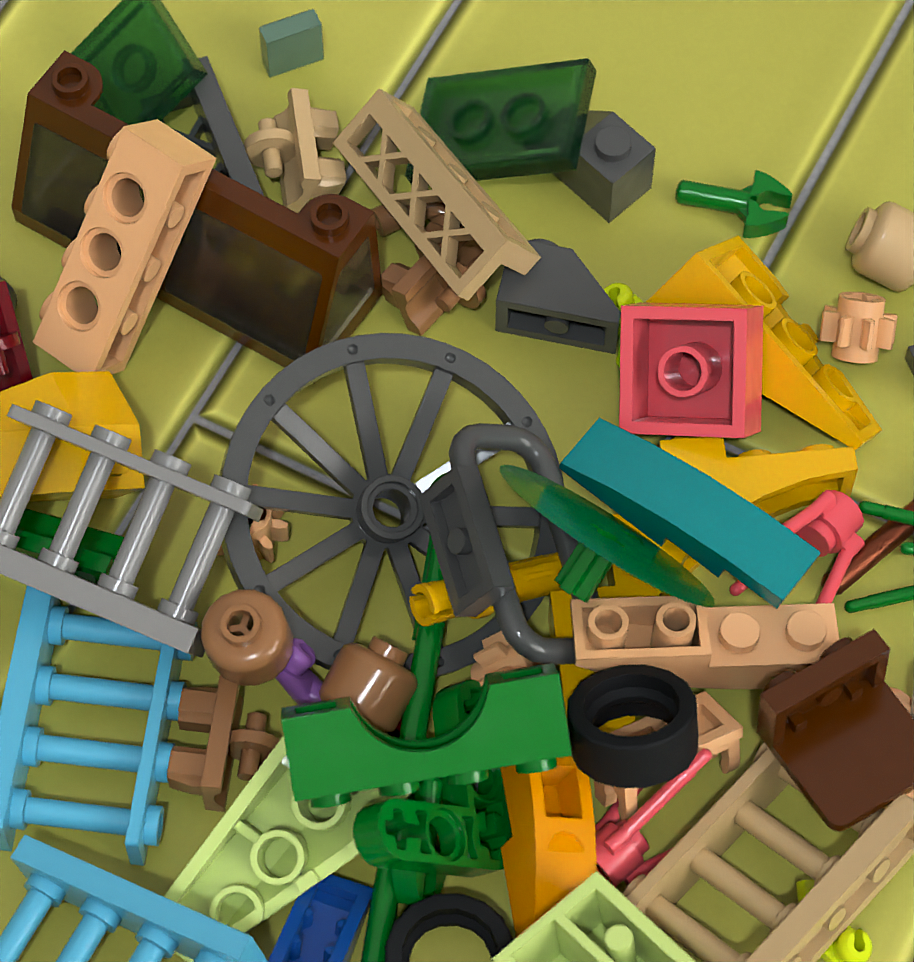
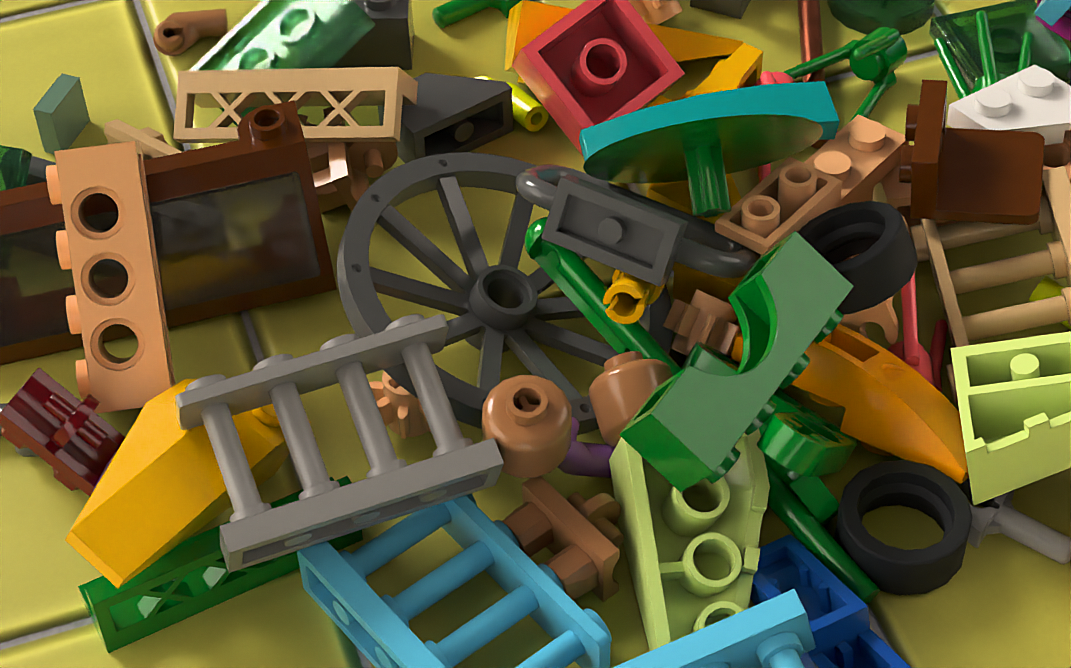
camera: 45 degrees left, 15 degrees down
none -> medium nougat arm [153,9,229,56]

